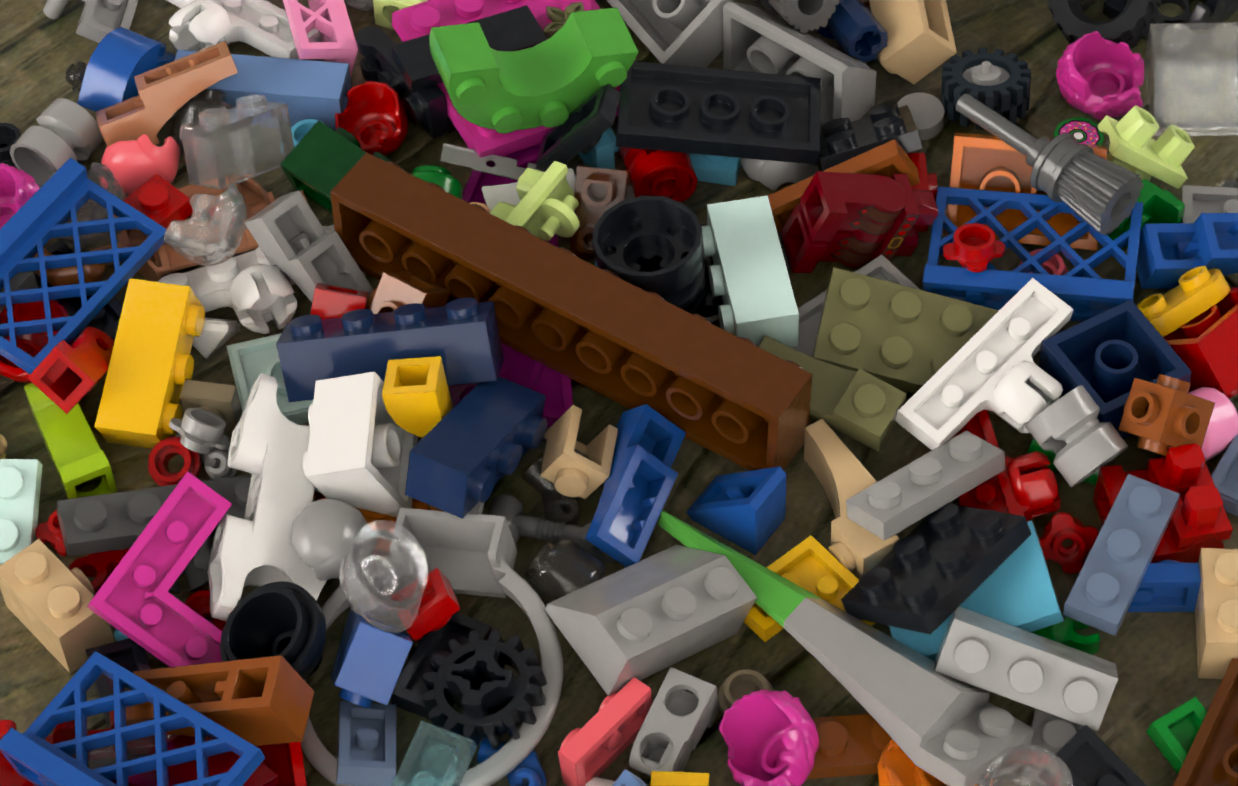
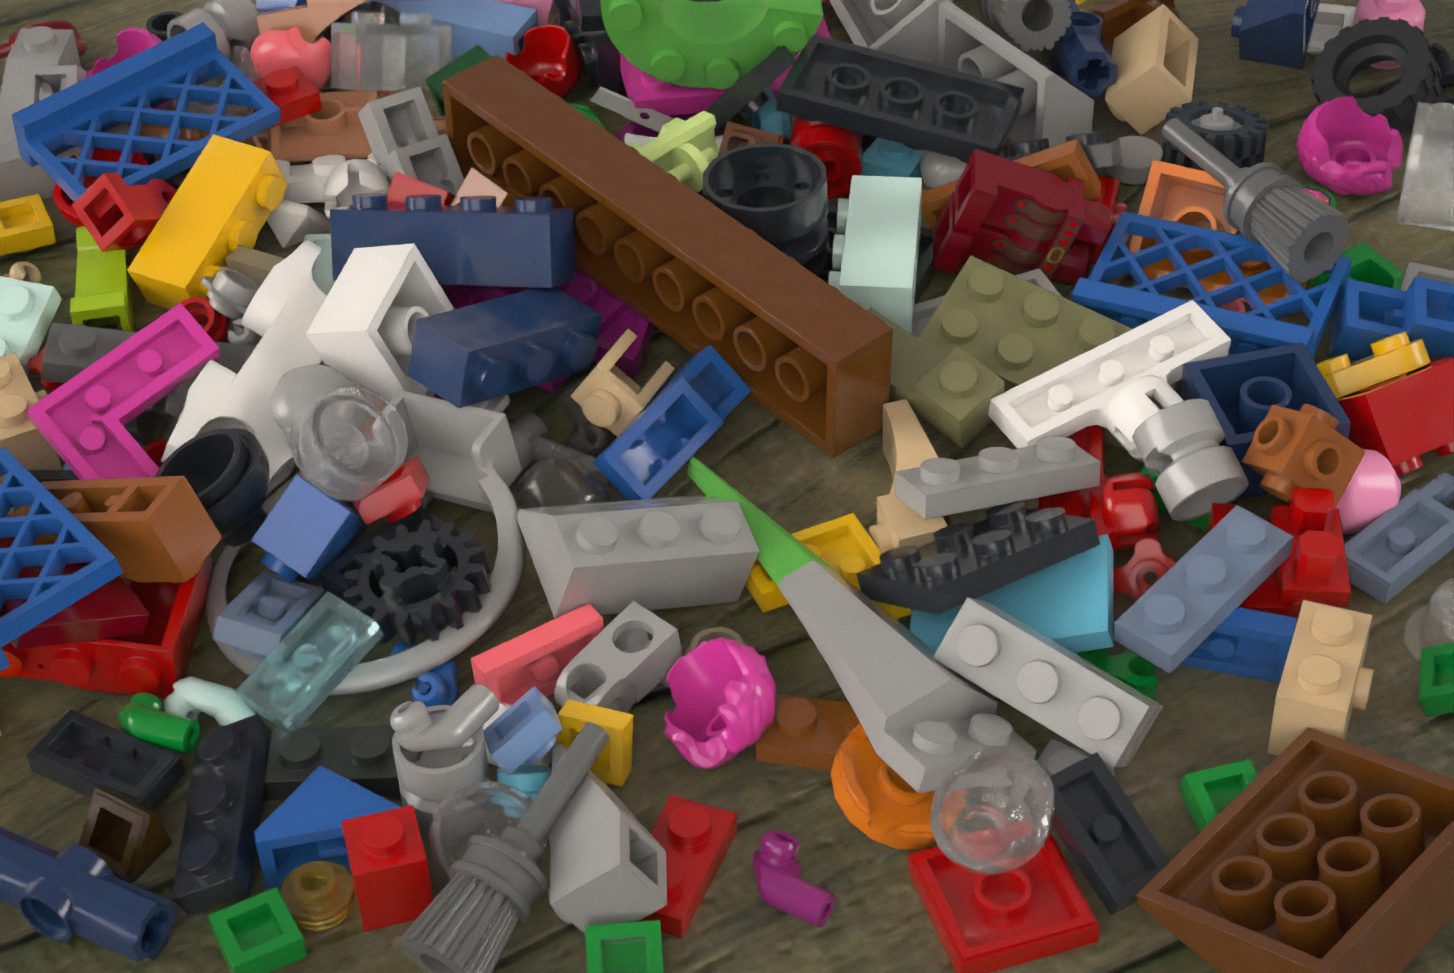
camera: 15 degrees right, 10 degrees down
clear hair [164,184,248,266] -> none
yellow brick [382,356,453,438] -> none
blue slope [686,466,786,555] -> none
red plate [943,223,1005,272] -> none
yellowish green hips [1097,105,1195,189] -> none

